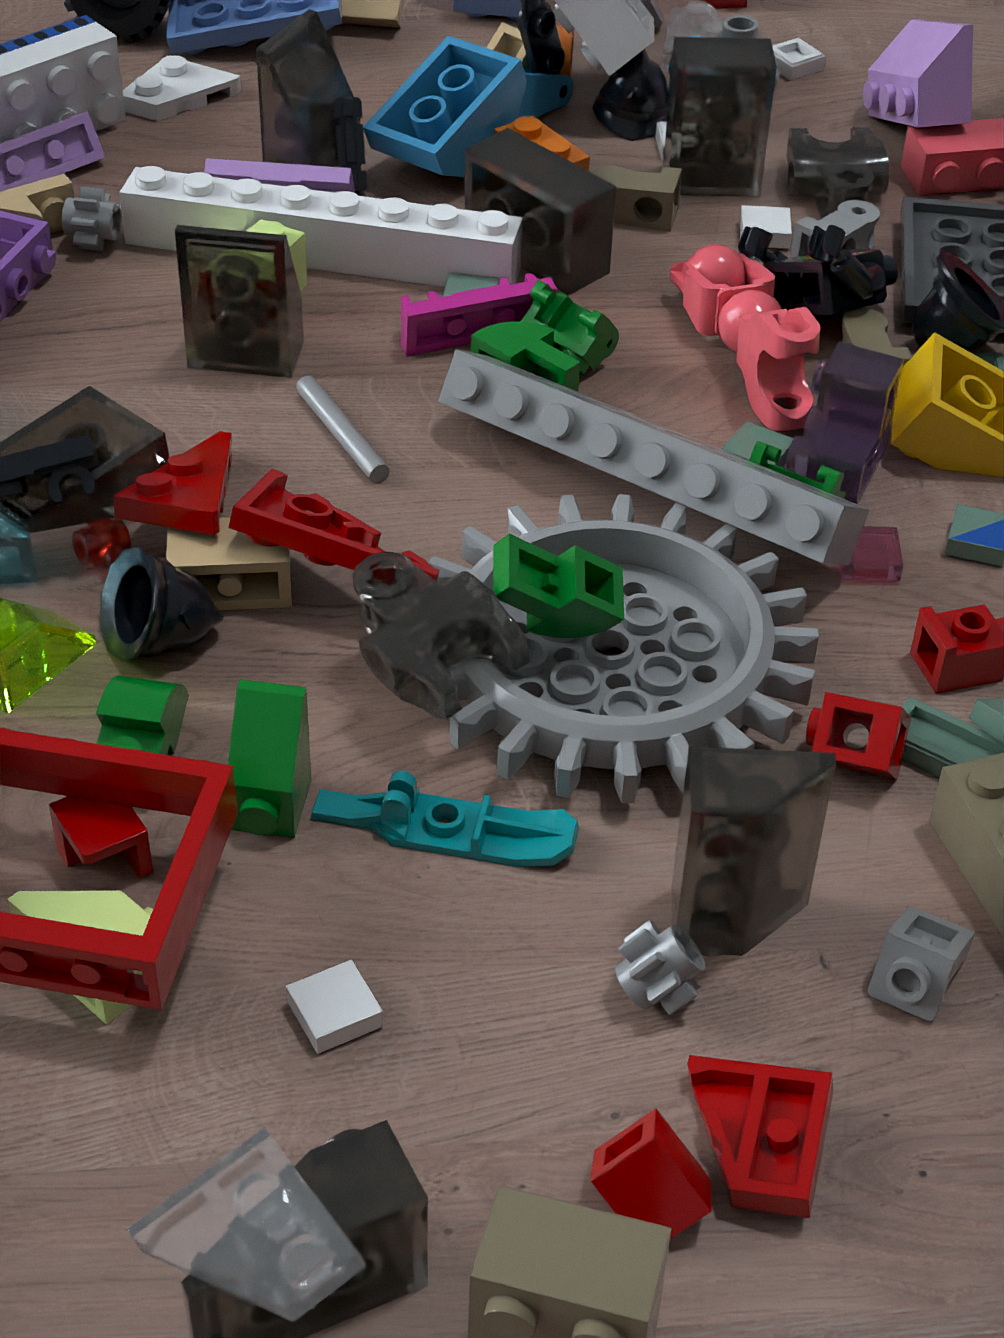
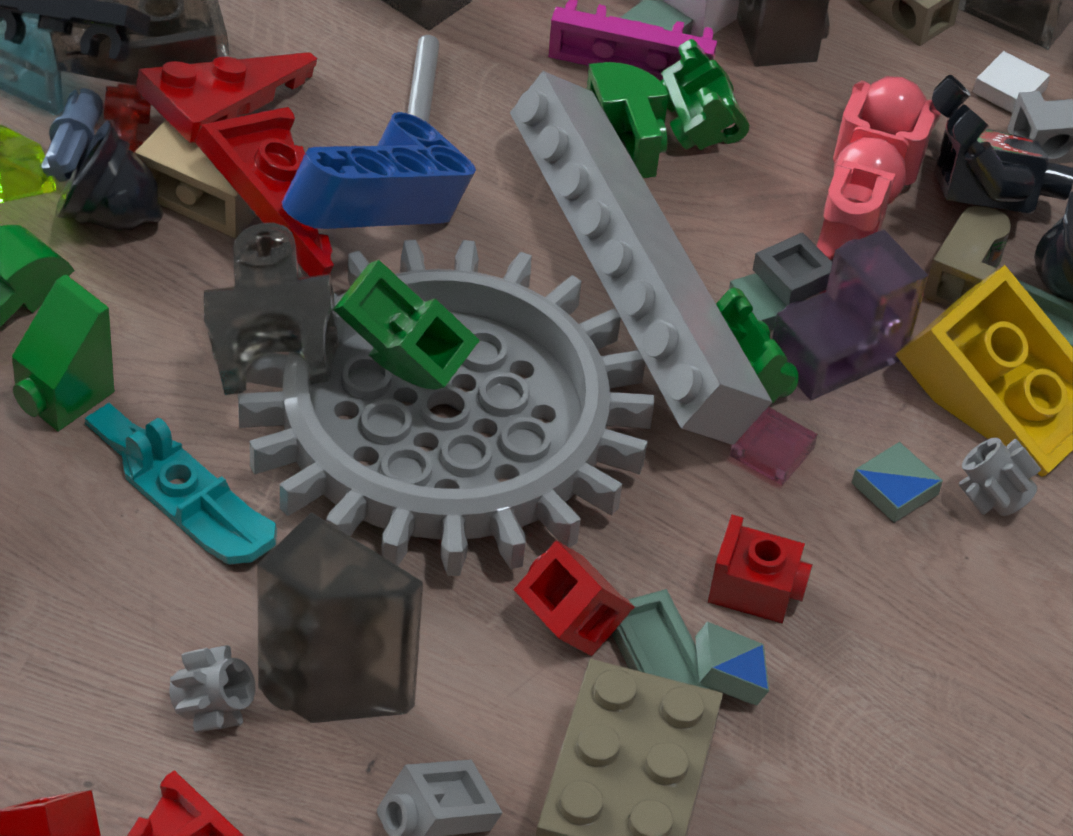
camera: 30 degrees right, 5 degrees up
none -> sand blue axle [41,88,104,182]
none -> blue beam [282,112,476,229]
none -> dark grey plate [752,232,839,307]

